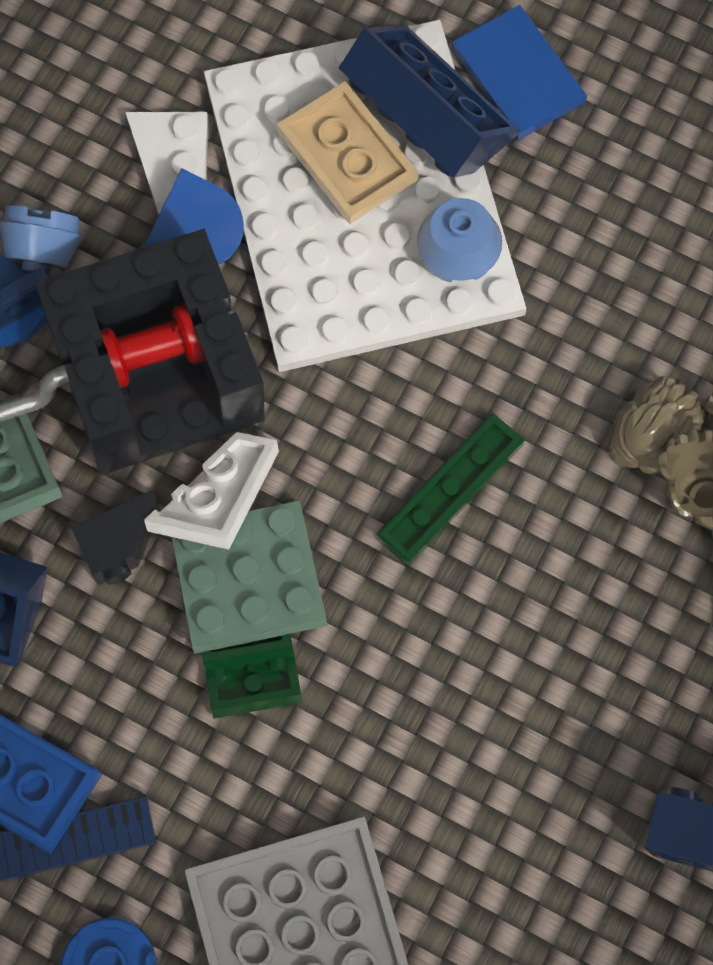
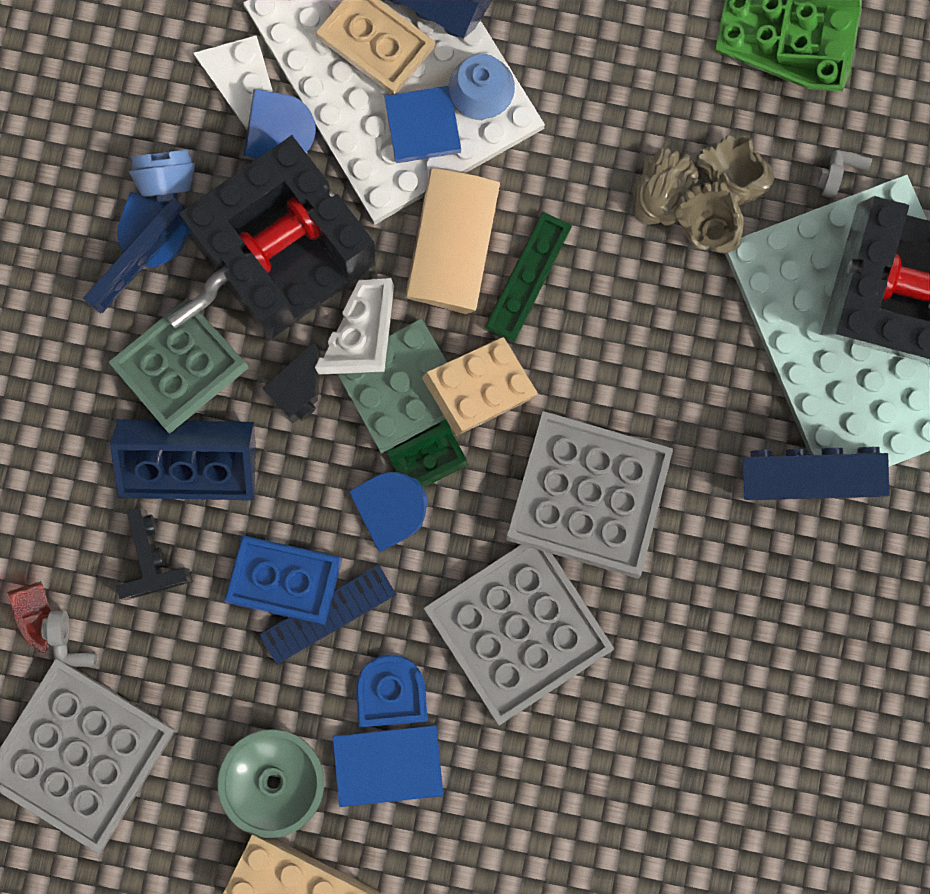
camera: 20 degrees left, 10 degrees up
none -> blue tile [349,472,428,552]
none -> blue tile [384,86,461,164]
none -> tan slope [405,168,500,314]
none -> tan plate [422,337,538,436]
none -> light grey plate [506,411,673,579]

